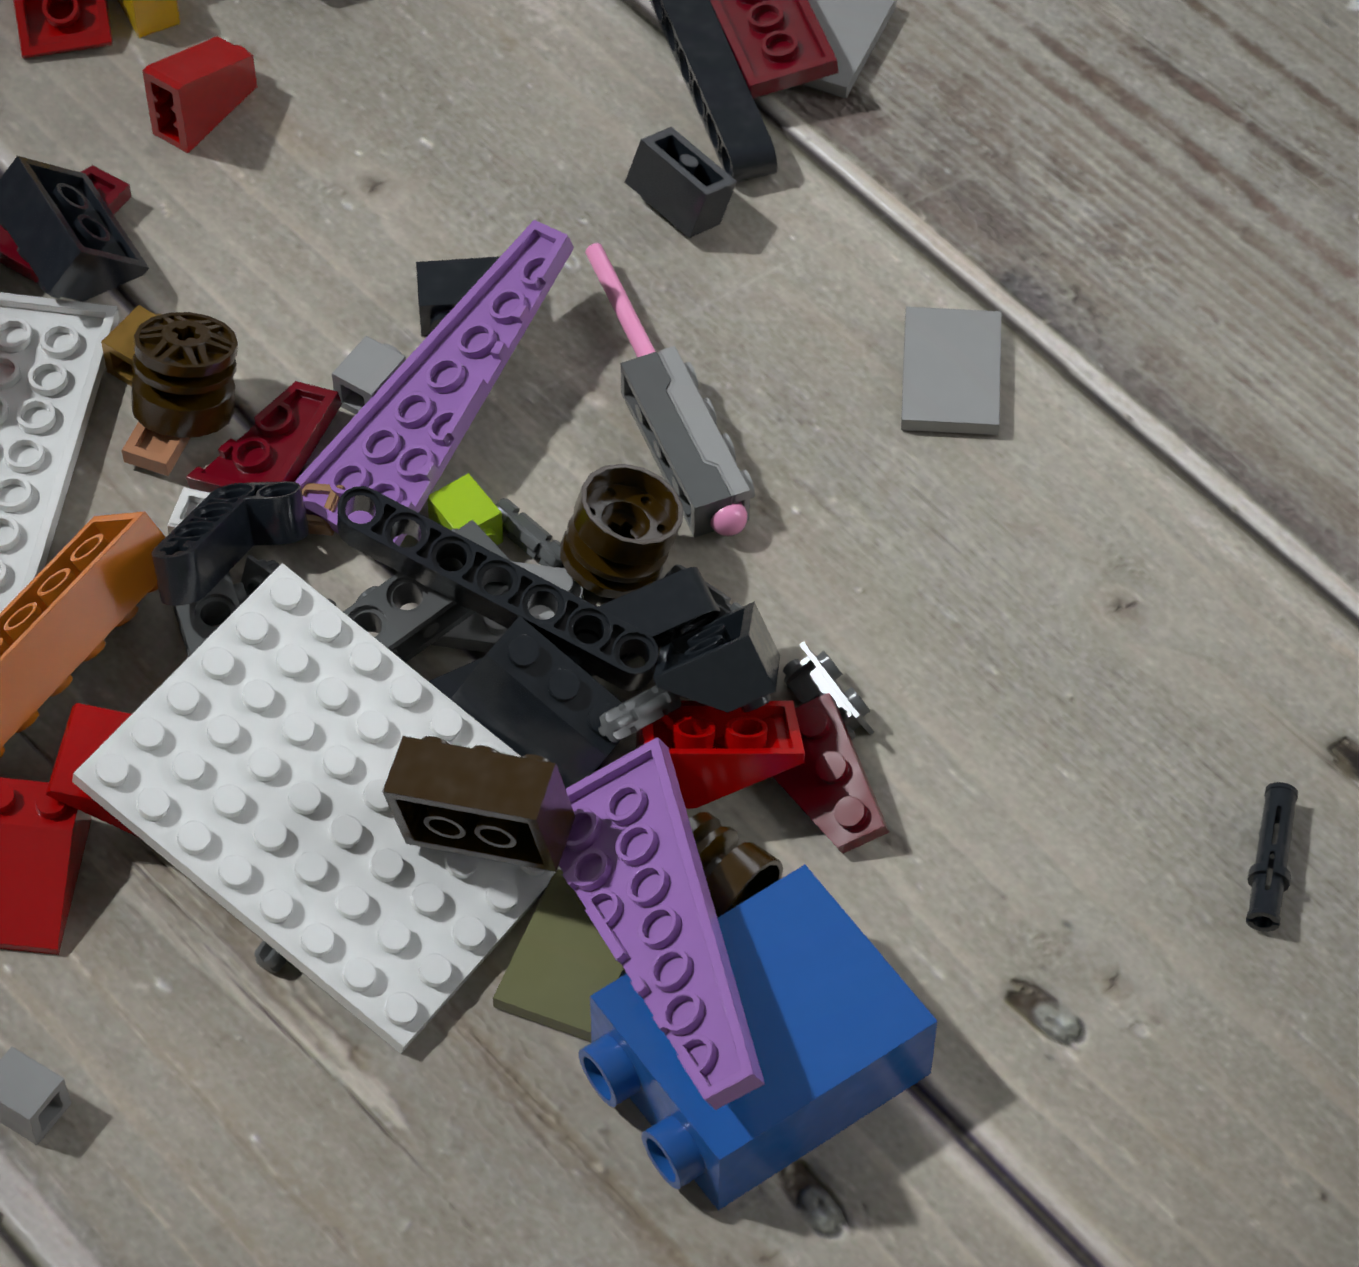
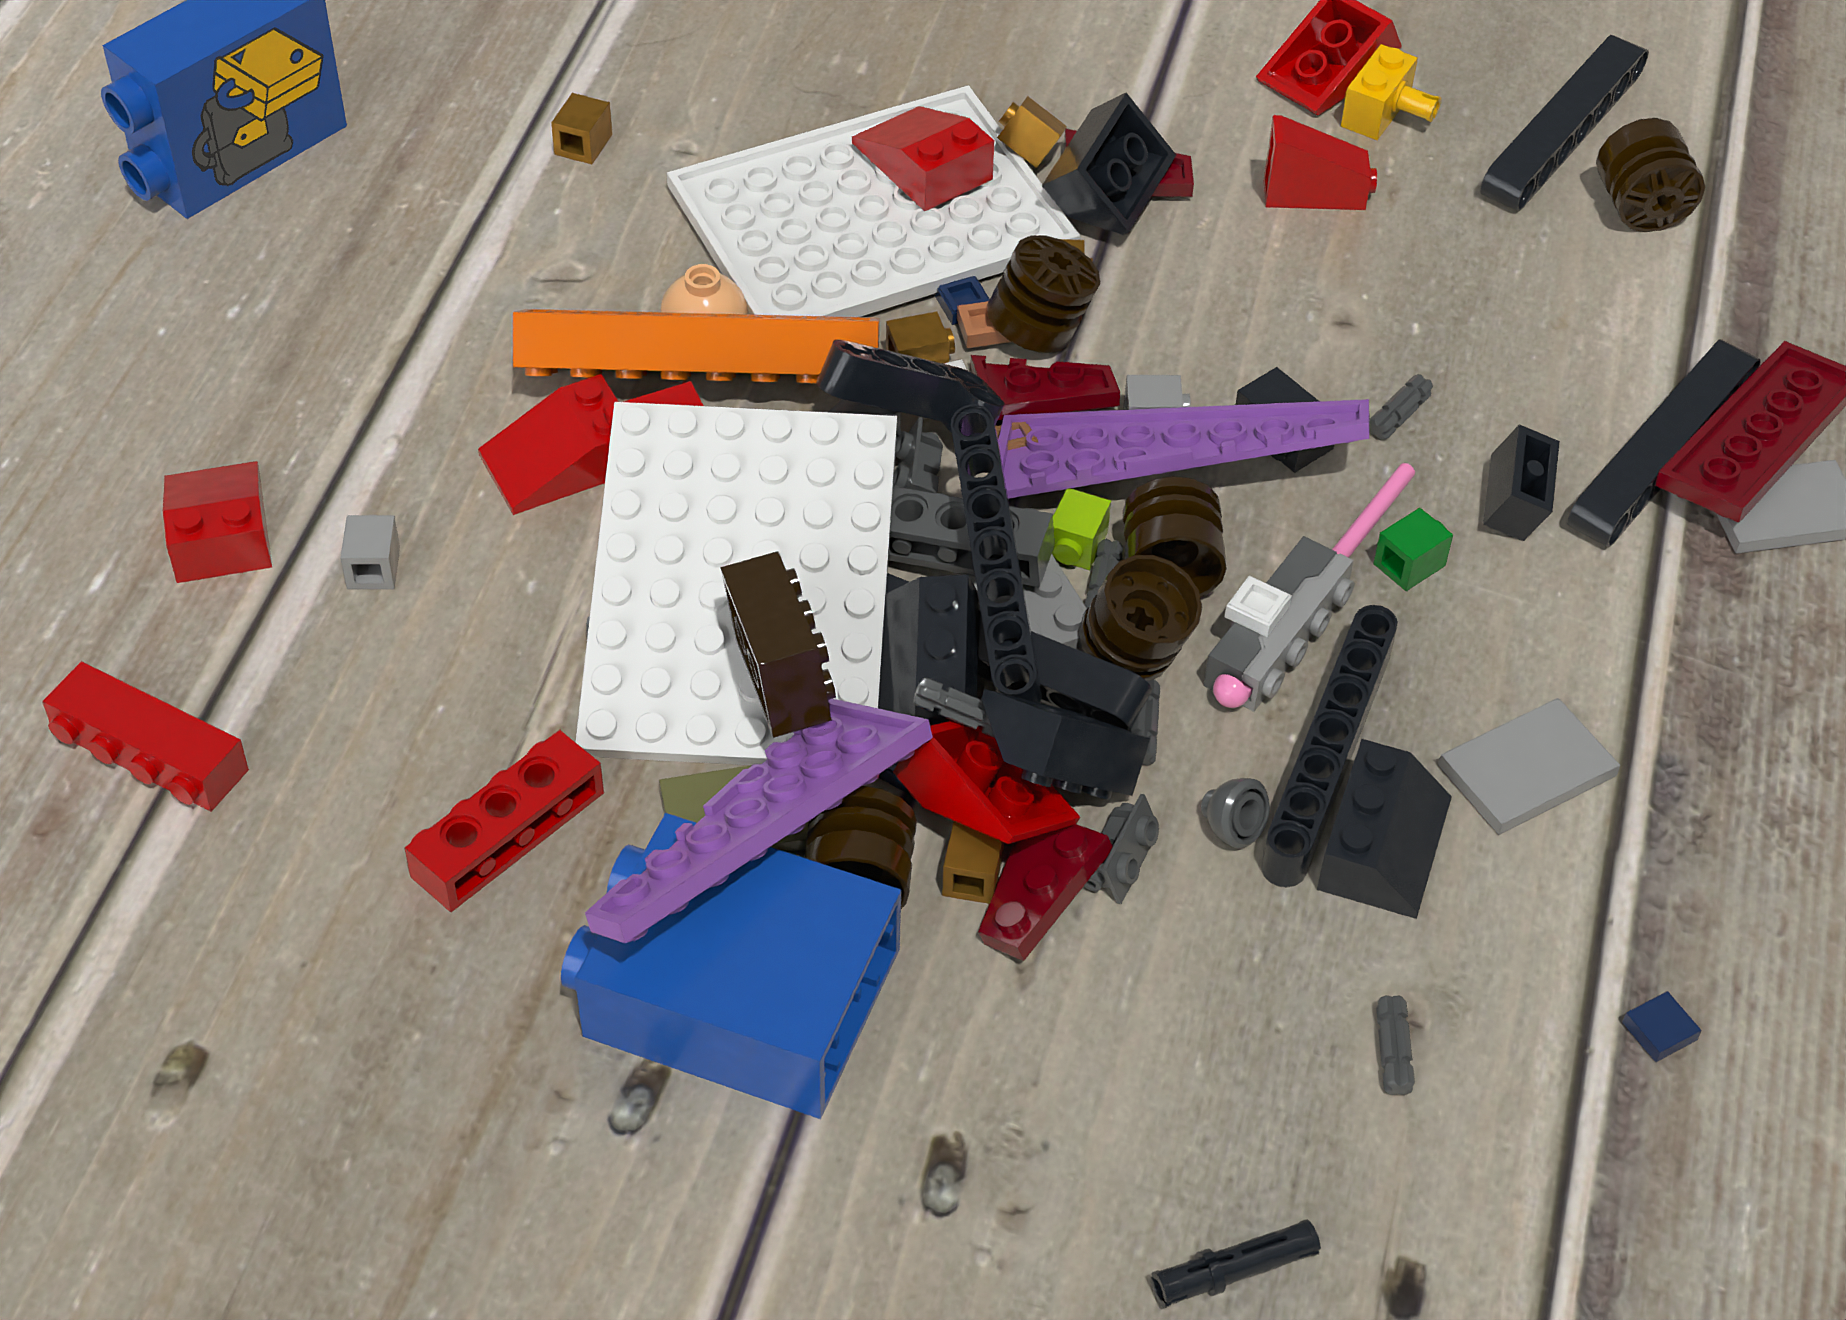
camera: 55 degrees right, 5 degrees down
none -> red brick [404,730,604,912]
none -> pearl gold brick [886,311,955,363]
none -> dark blue tile [935,276,990,325]
none -> pearl gold brick [942,821,1004,904]
none -> dark brown wheel [1122,476,1227,597]
none -> dark grey brick [1201,778,1270,848]
none -> white tile [1225,576,1292,637]
none -> black beam [1261,605,1398,888]
none -> black slope [1317,739,1452,919]
none -> dark grey axle [1369,374,1433,440]
none -> green brick [1373,507,1453,591]
none -> dark grey axle [1376,995,1415,1095]
none -> dark blue tile [1622,991,1702,1062]

